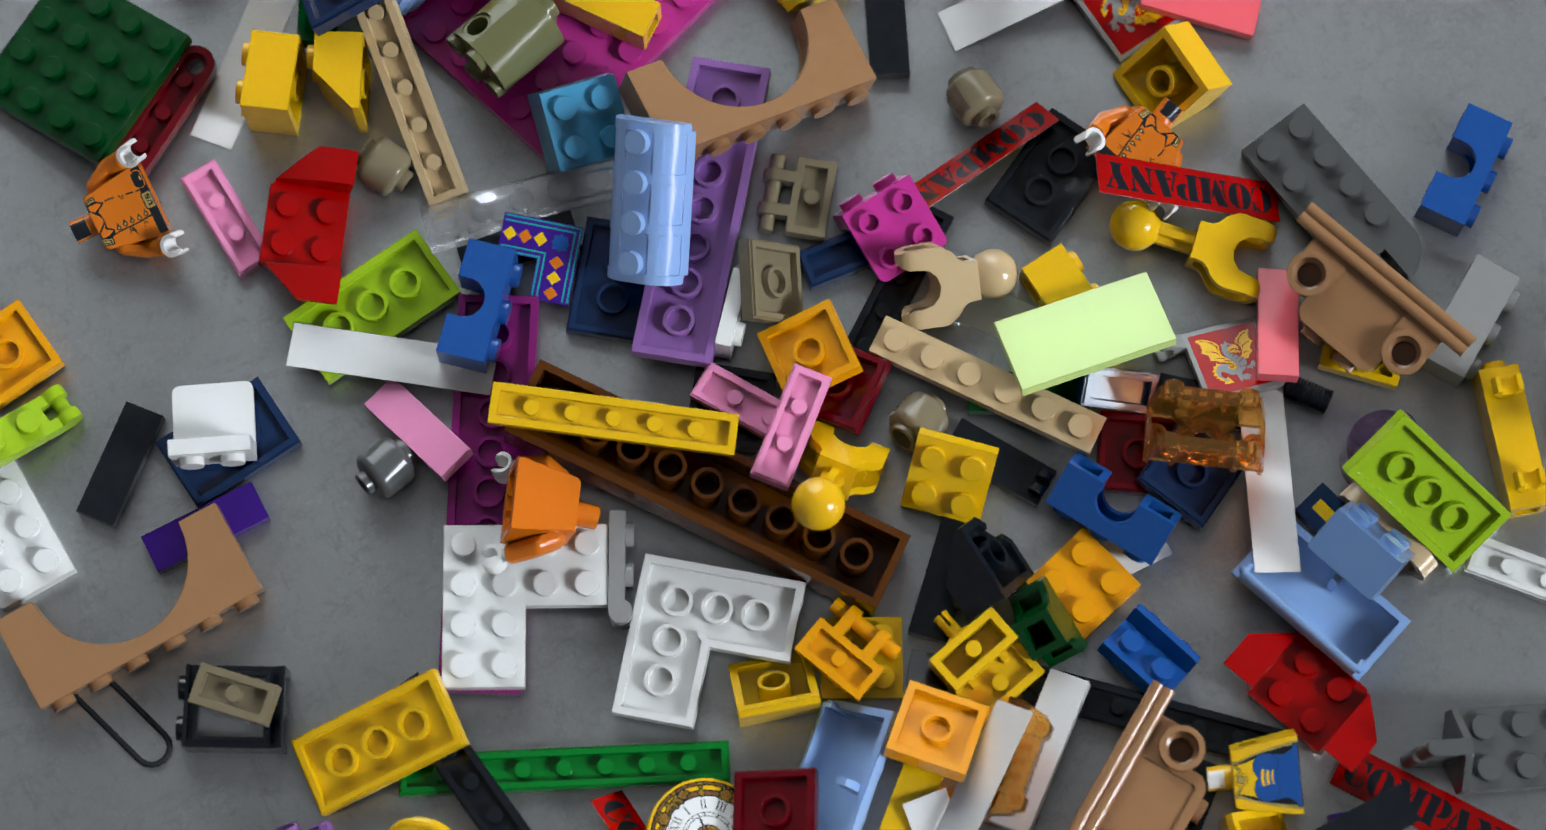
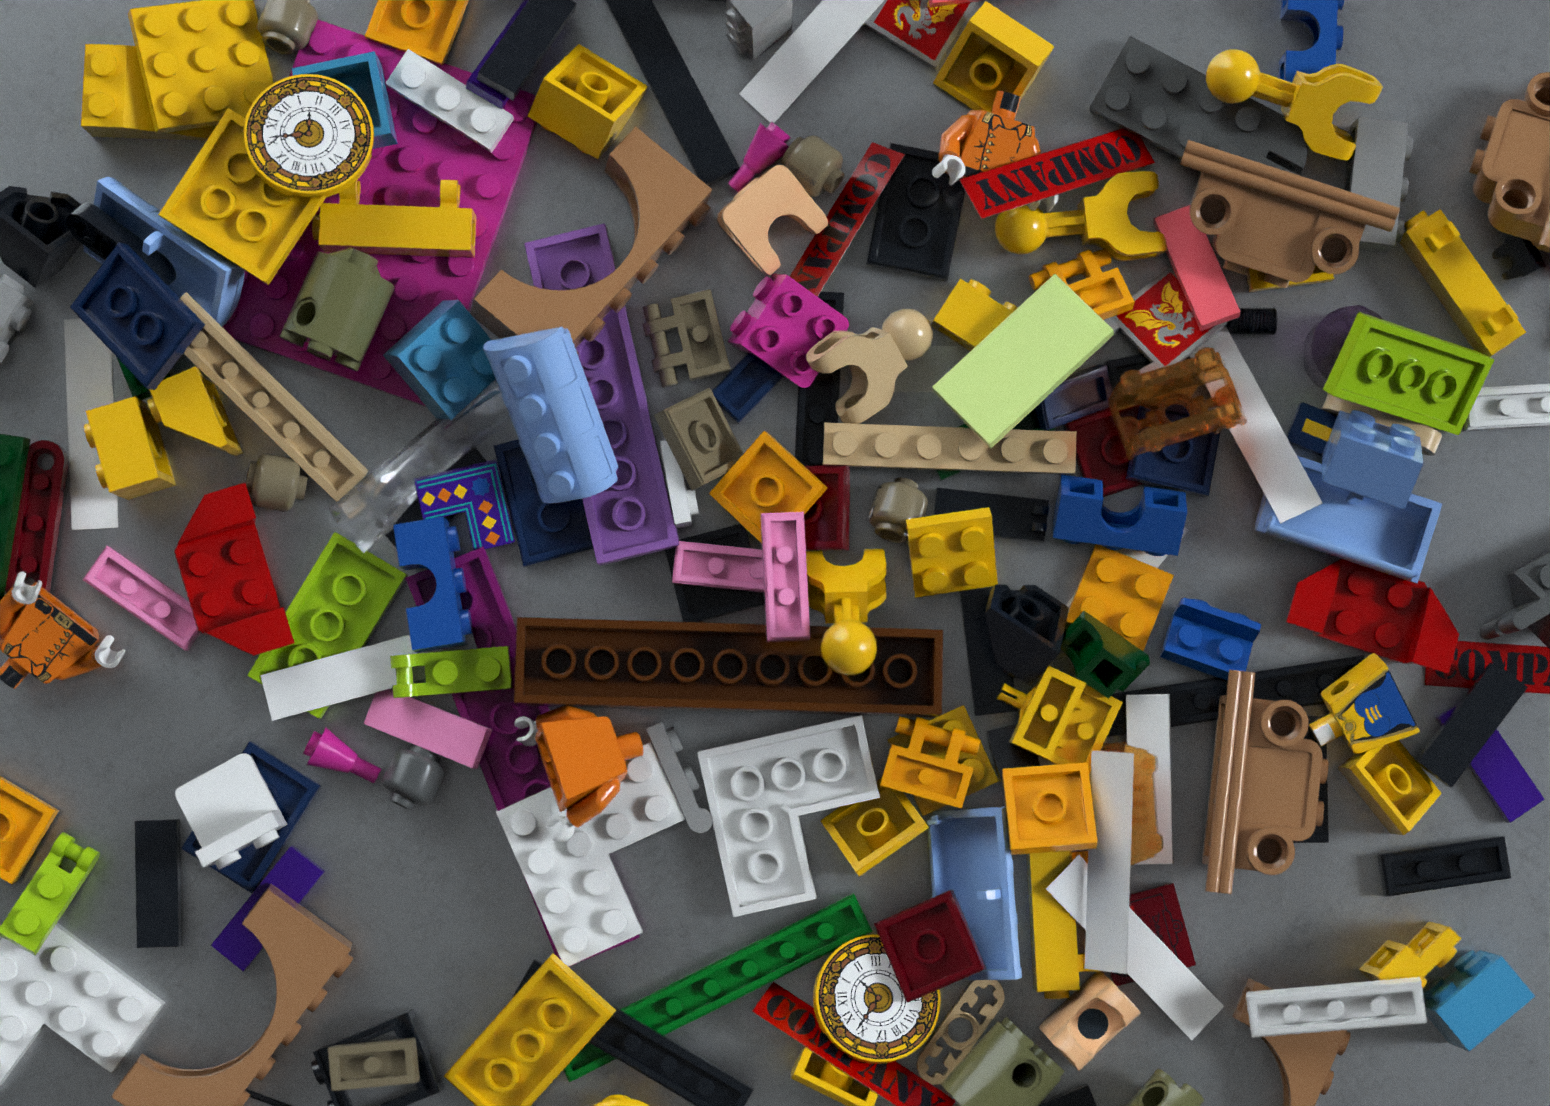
camera: 25 degrees left, 10 degrees up
yellow plate [487,381,740,457] -> none
none -> dark pink cone [303,727,381,784]
none -> lime plate [390,646,513,698]
none -> light nougat piece [717,165,828,276]
none -> dark pink cone [728,122,791,192]
none -> light orange plate [1029,248,1134,320]
none -> yellow piece [1206,49,1383,160]

